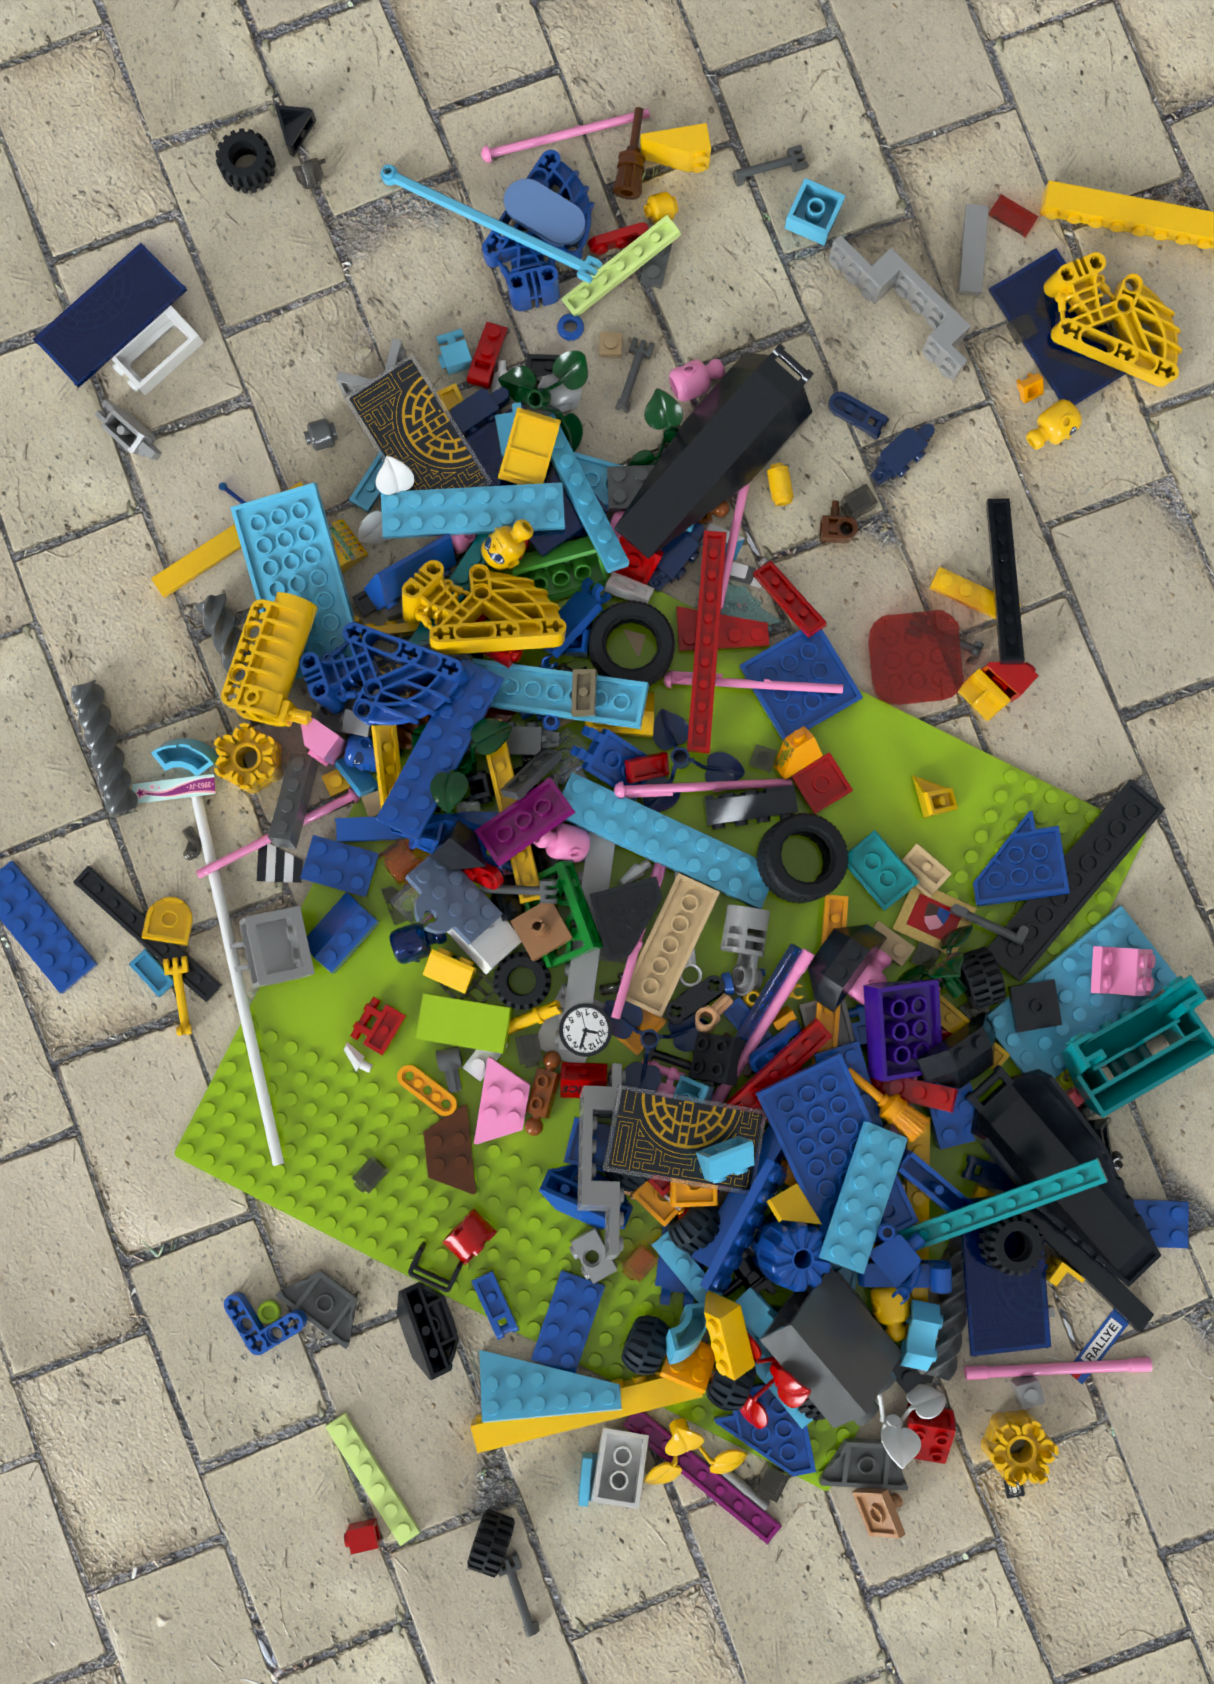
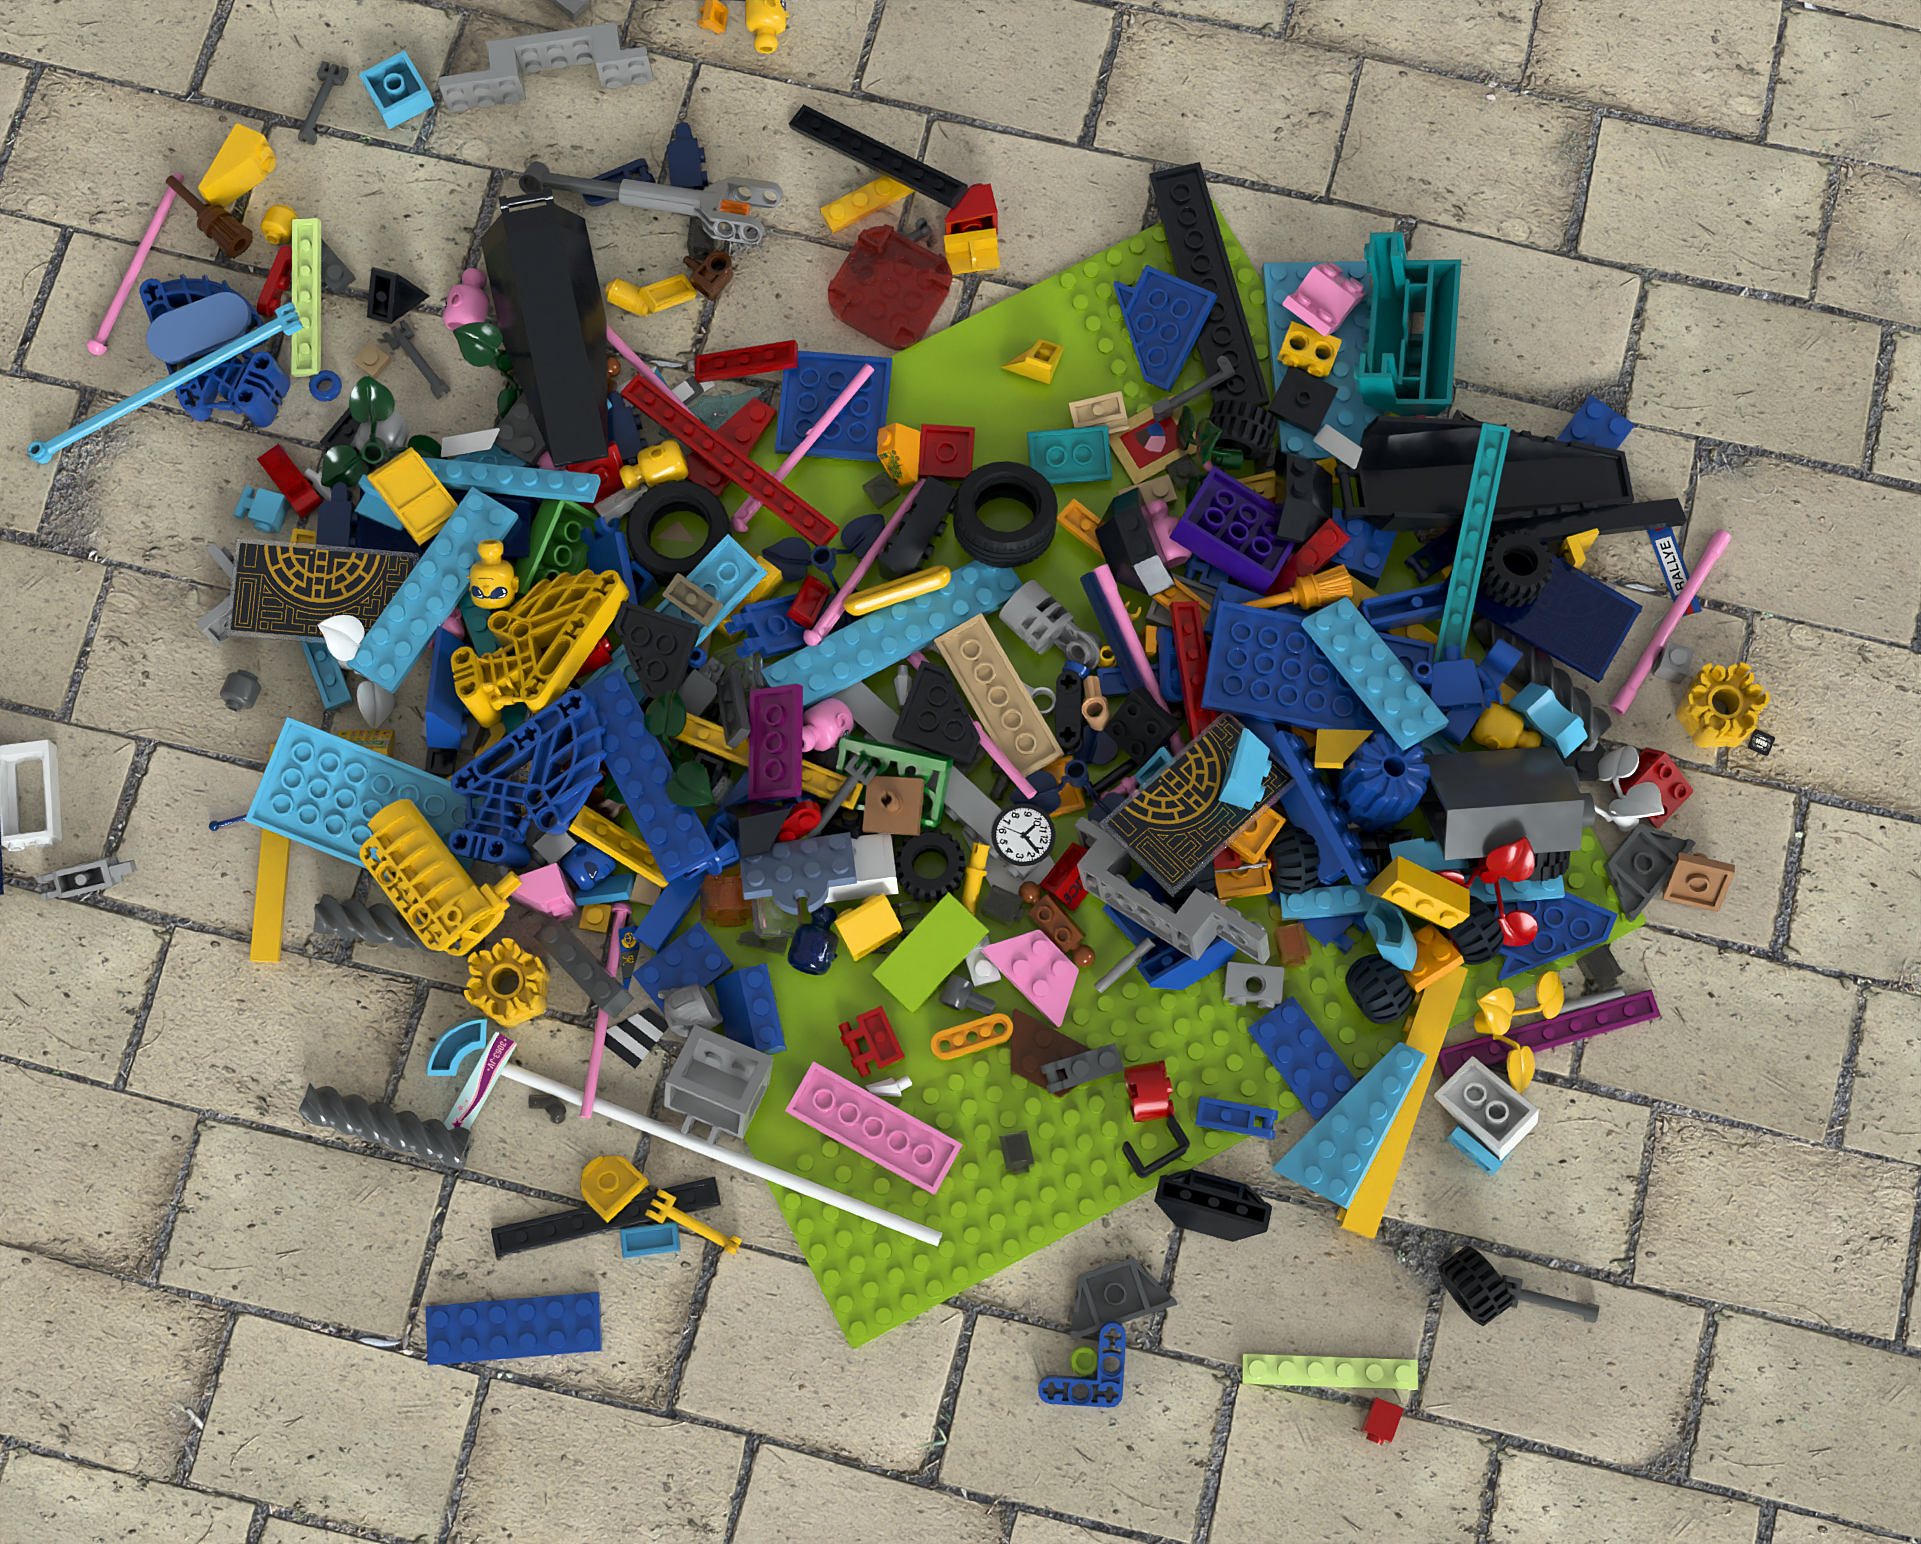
camera: 55 degrees left, 10 degrees down
none -> black slope [367,267,430,324]
none -> white sticker [441,428,500,457]
none -> light grey piece [519,161,783,244]
none -> black plate [614,601,702,699]
none -> sticker [618,925,640,991]
none -> yellow piece [619,440,688,490]
none -> yellow tile [639,273,697,313]
none -> light grey helmet [658,983,723,1037]
none -> bright pink plate [785,1061,963,1196]
none -> yellow piece [843,565,951,616]
none -> dark grey plate [1040,1043,1124,1094]
none -> light grey piece [1094,937,1156,993]
none -> yellow brick [1276,321,1342,378]
none -> white sticker [1313,424,1362,469]

